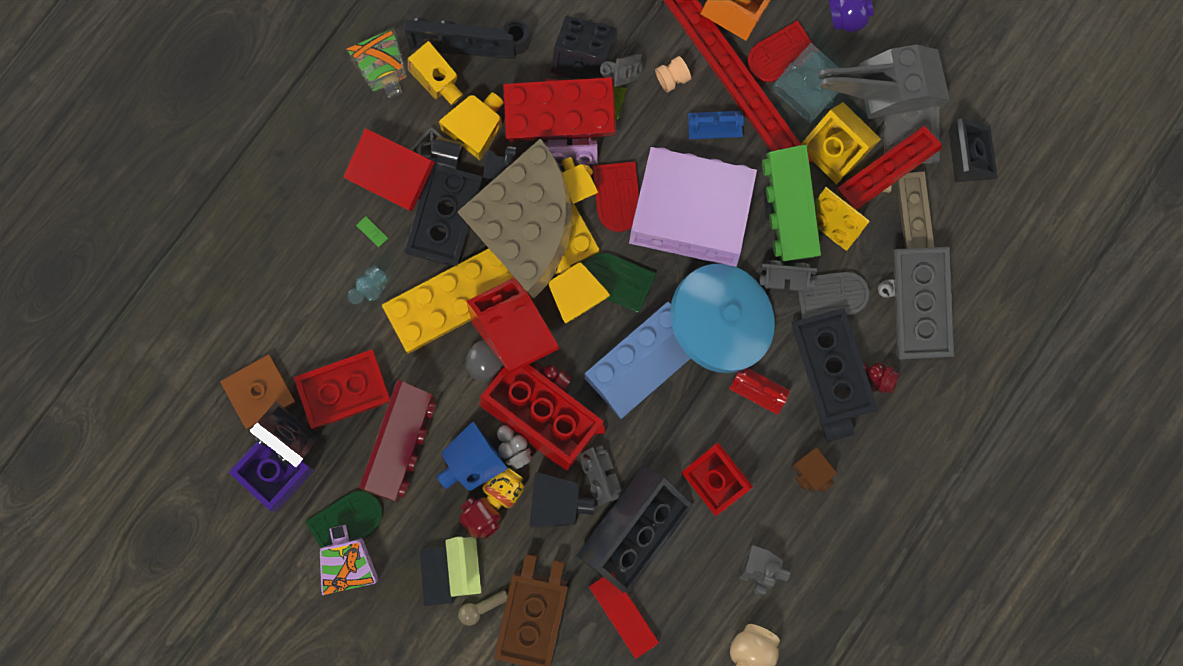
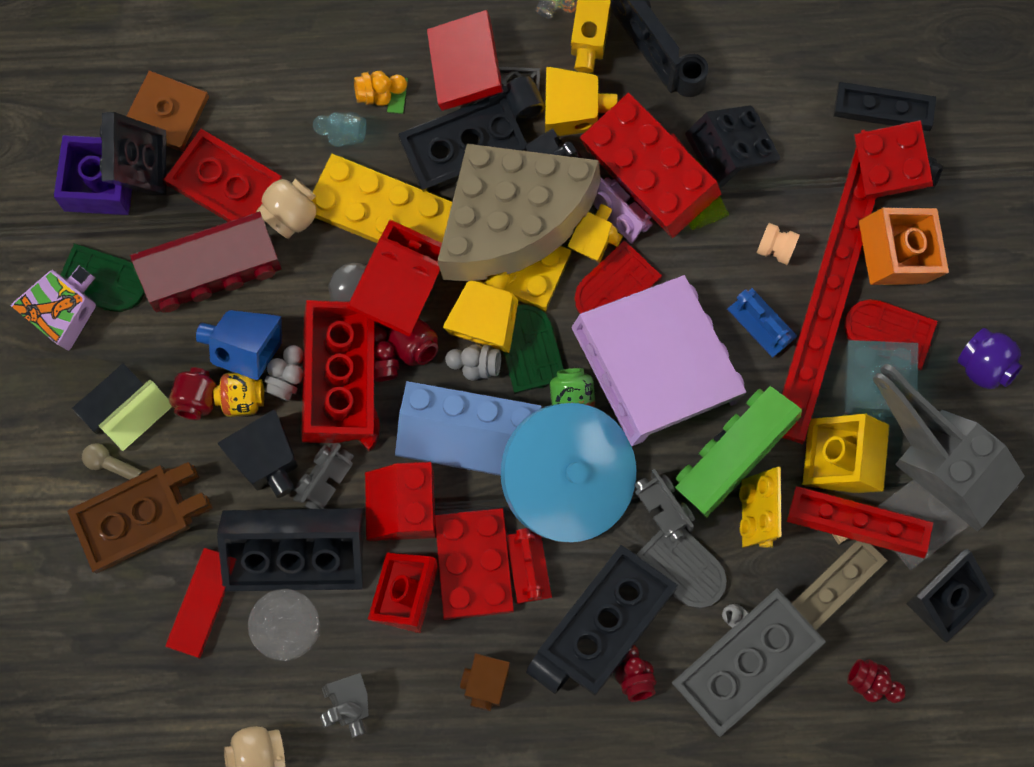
camera: 55 degrees right, 5 degrees down
dark grey hinge [600,53,643,87] -> none
none -> clear tile [248,589,320,661]
none -> tan piece [256,178,316,239]
none -> light orange piece [354,71,407,106]
none -> red slope [365,462,436,541]
none -> dark red head [388,317,438,366]
none -> red plate [434,508,514,620]
none -> light grey piece [445,344,501,381]
none -> bright green head [550,368,596,407]
none -> dark red piece [847,659,906,703]

